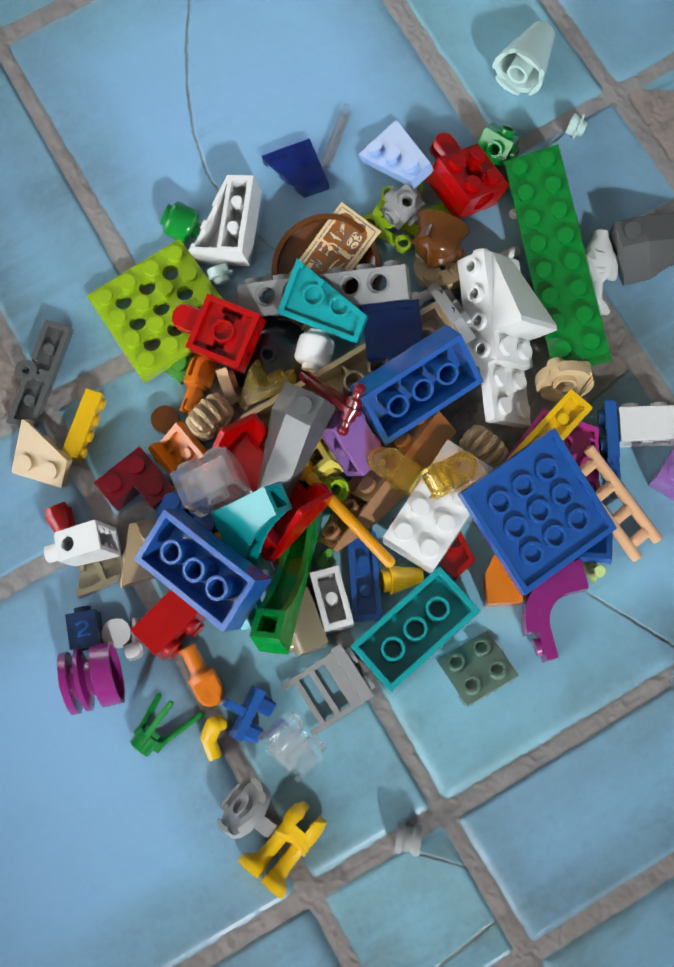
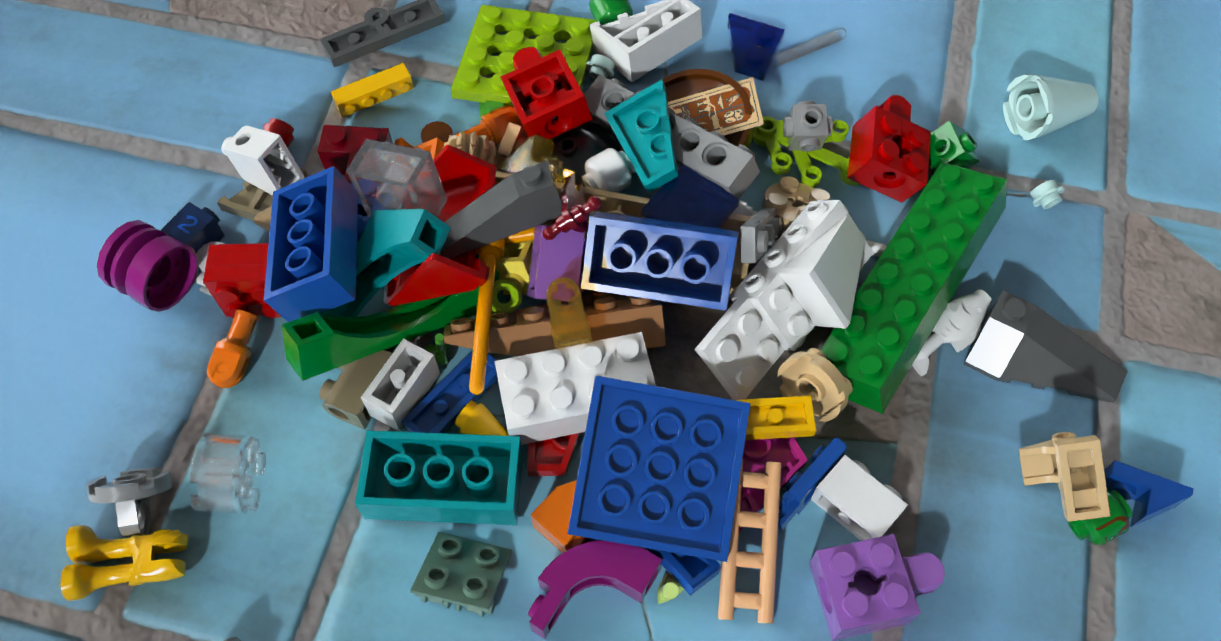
camera: 40 degrees right, 15 degrees down
tan wing [11,419,73,488] -> none
green plant [130,693,205,757] -> none
yellow arm [200,715,227,762] -> none
blue hips [222,686,276,743] -> none
light grey plate [281,644,375,736] -> none
light blue wing [359,120,434,188] -> none
reddish brown helmet [411,210,470,267] -> none
clear yellow piece [417,451,478,501] -> none
tan gear [458,425,509,468] -> none

